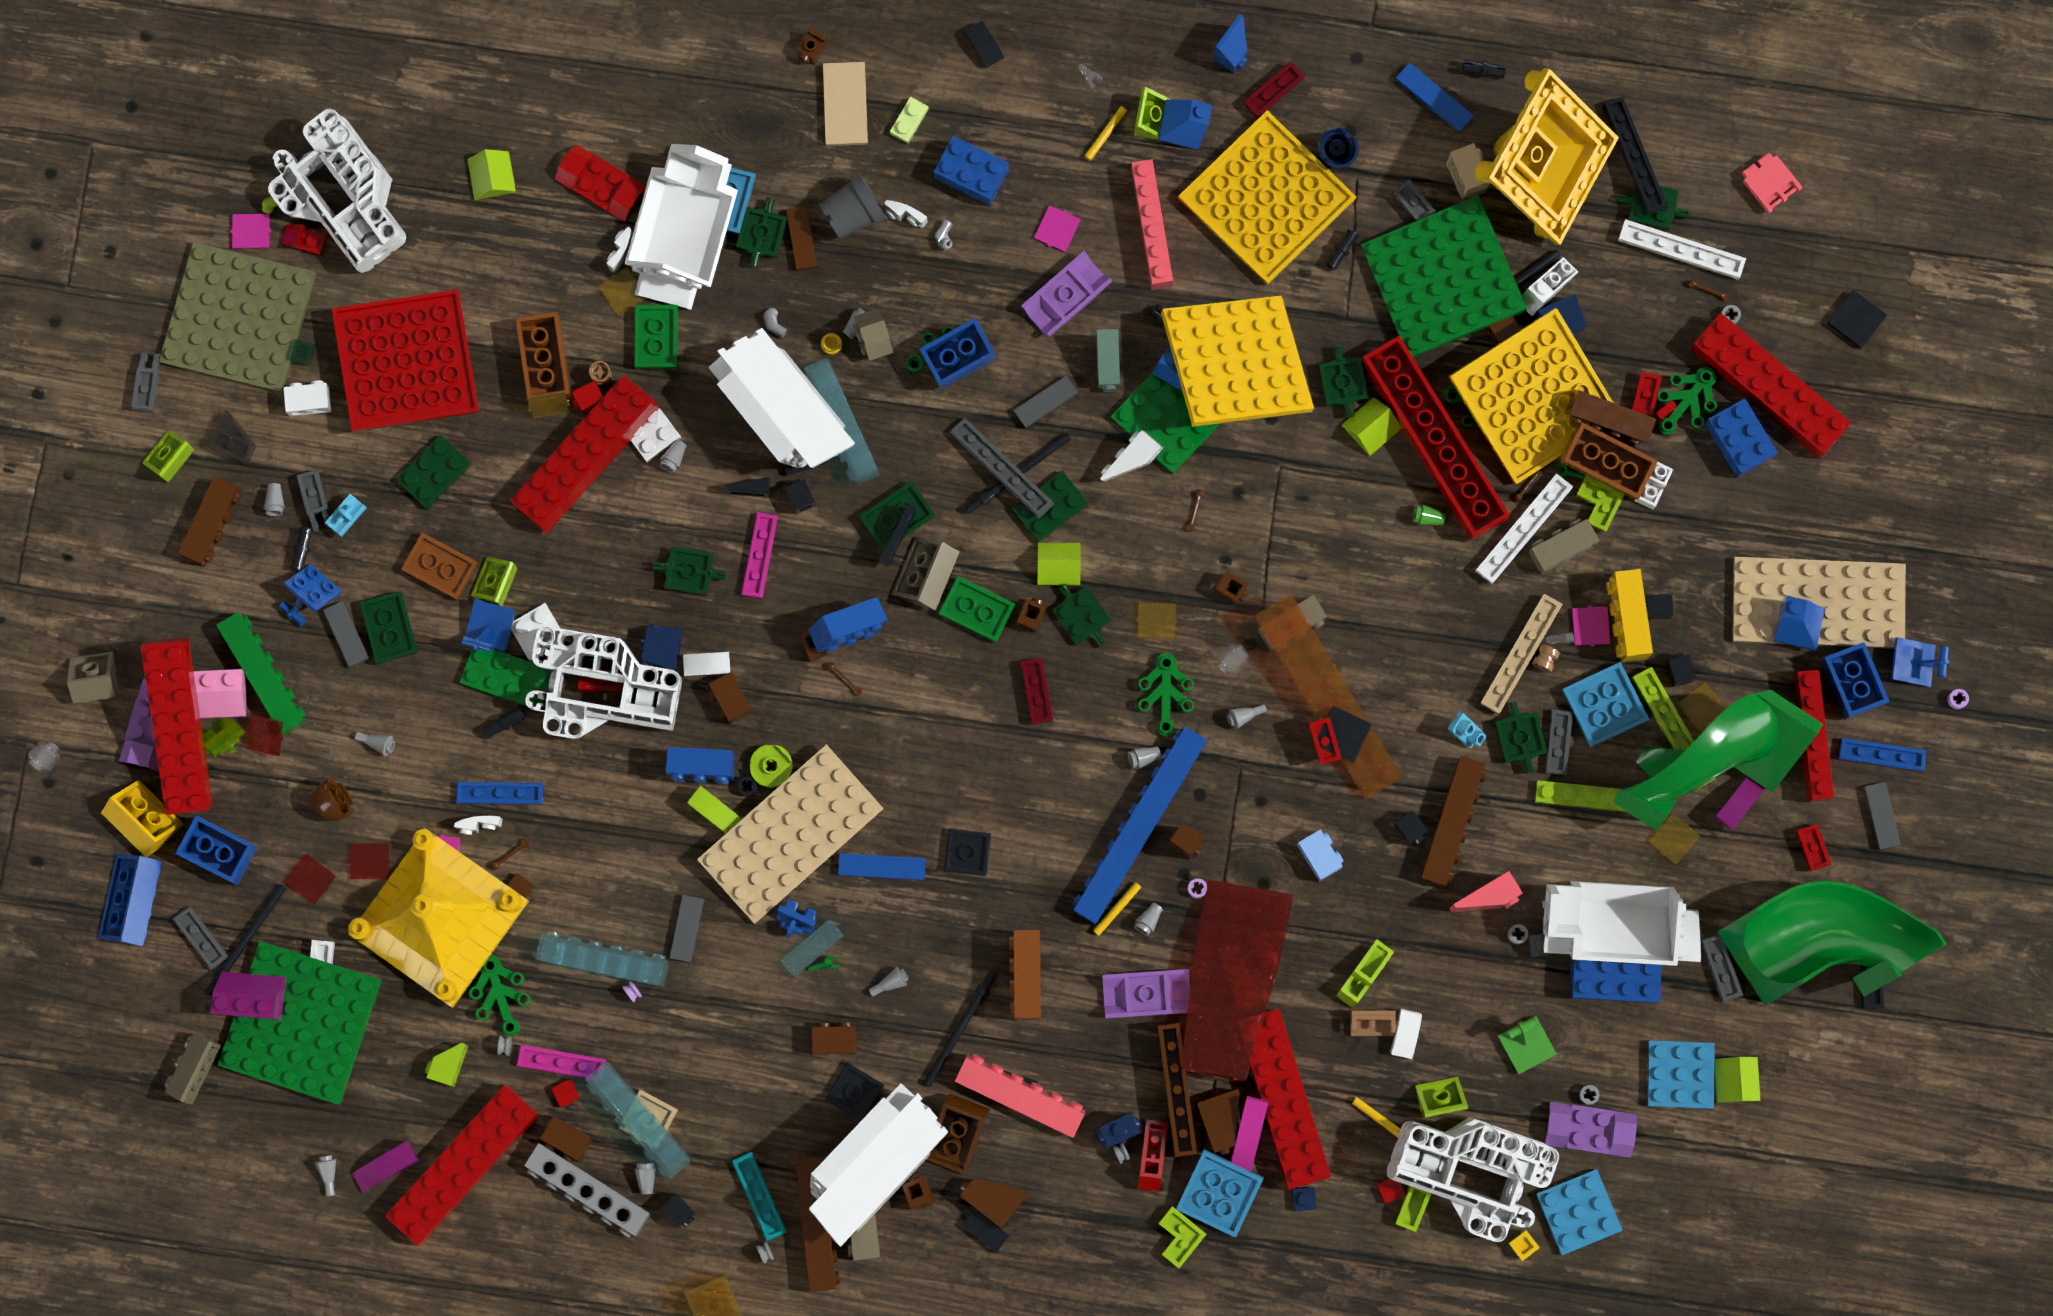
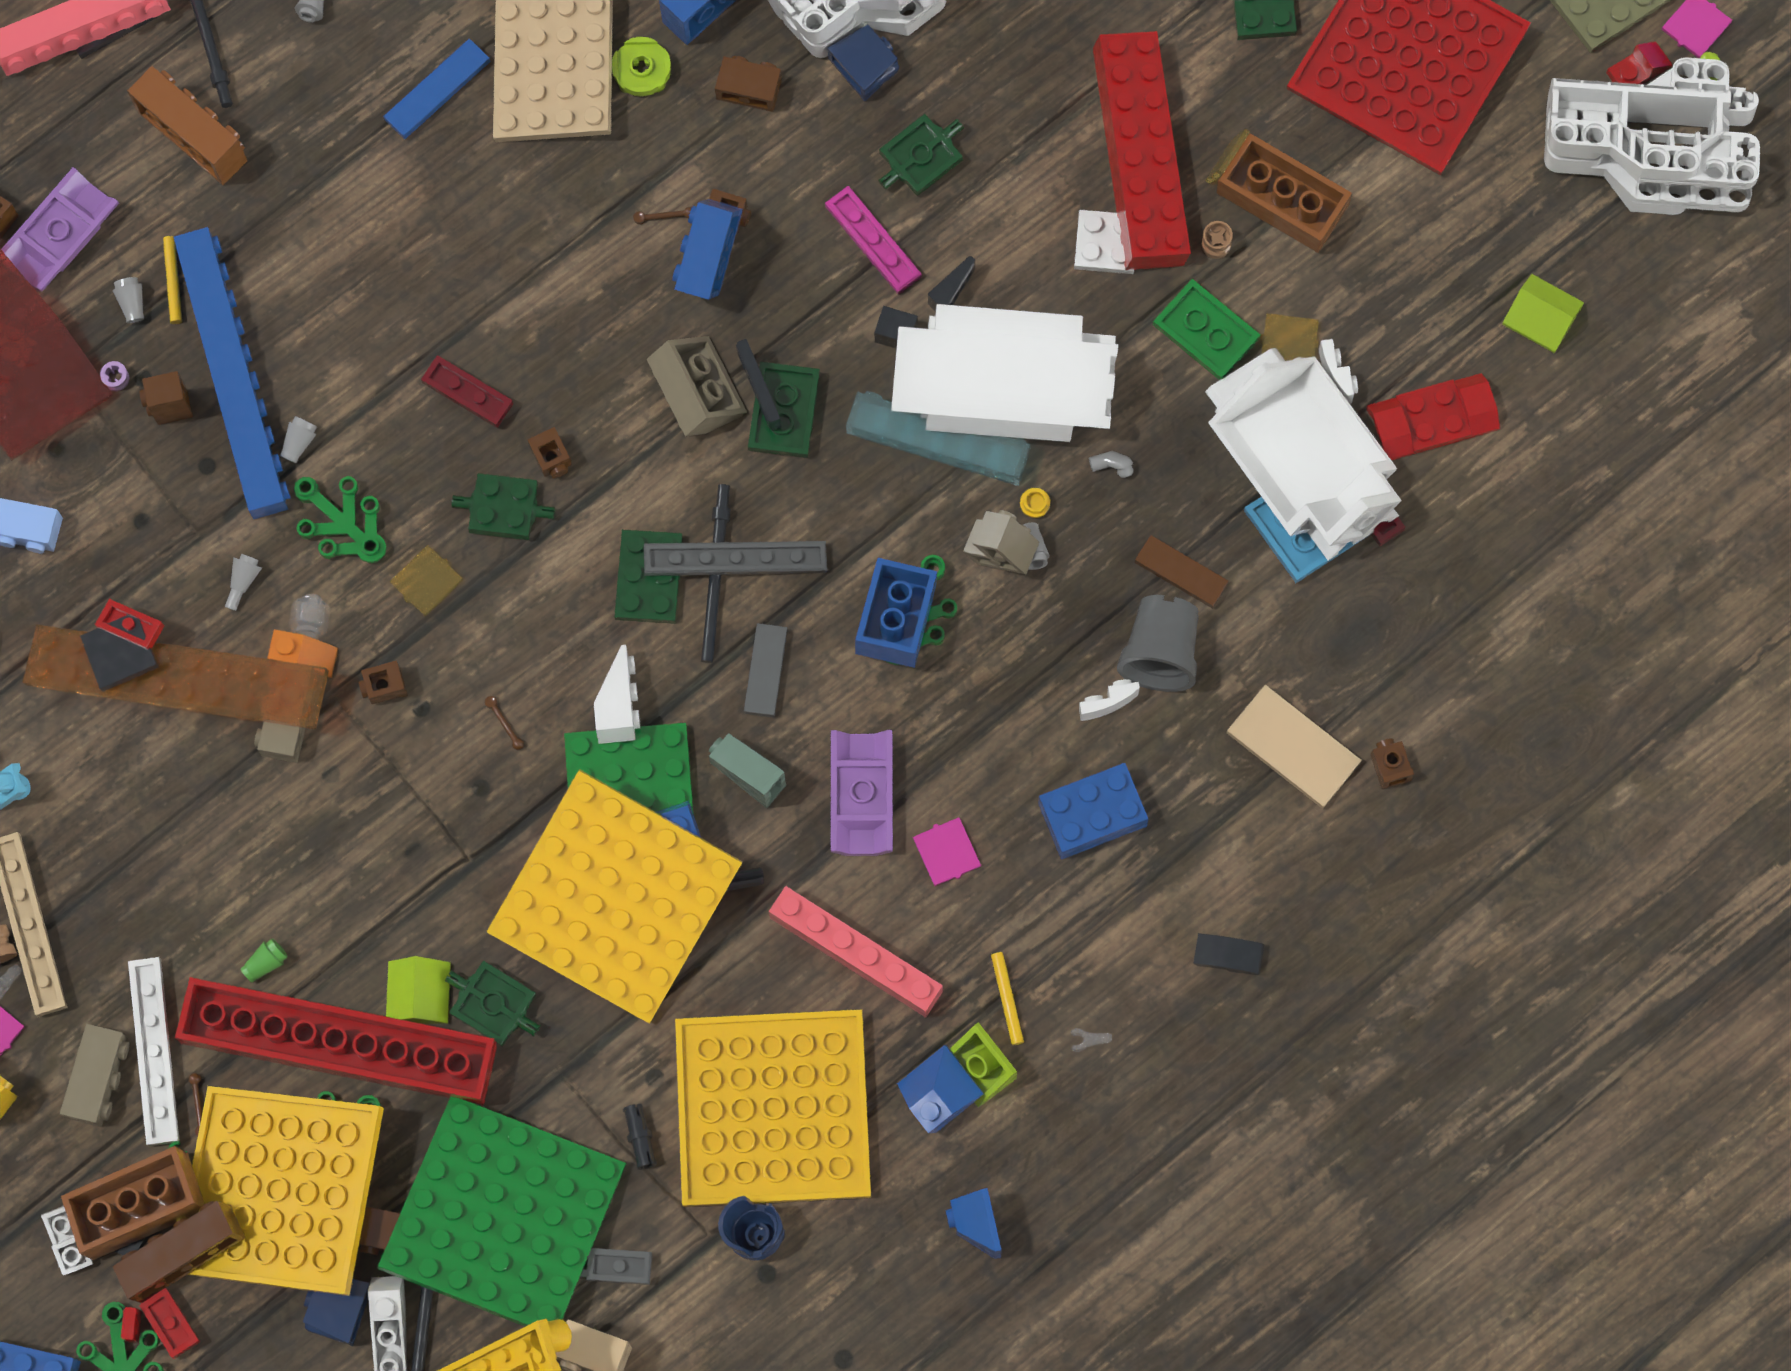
camera: 135 degrees right, 5 degrees down
red brick [571,380,603,415] -> none
light grey cone [660,440,687,473] -> none
white slope [683,652,730,676] -> none
dark green plate [736,197,788,268] -> none
black bush [738,777,758,797] -> none
yellowish green plate [890,97,929,144] -> none
light grey arm [935,219,953,250] -> none
green plate [939,576,1015,643] -> none
black tile [944,829,991,877] -> none
lime slope [1038,543,1081,586] -> none
dark red plate [1244,62,1305,119] -> none
lime plate [1576,476,1625,533] -> none
none -> orange slope [267,629,338,678]

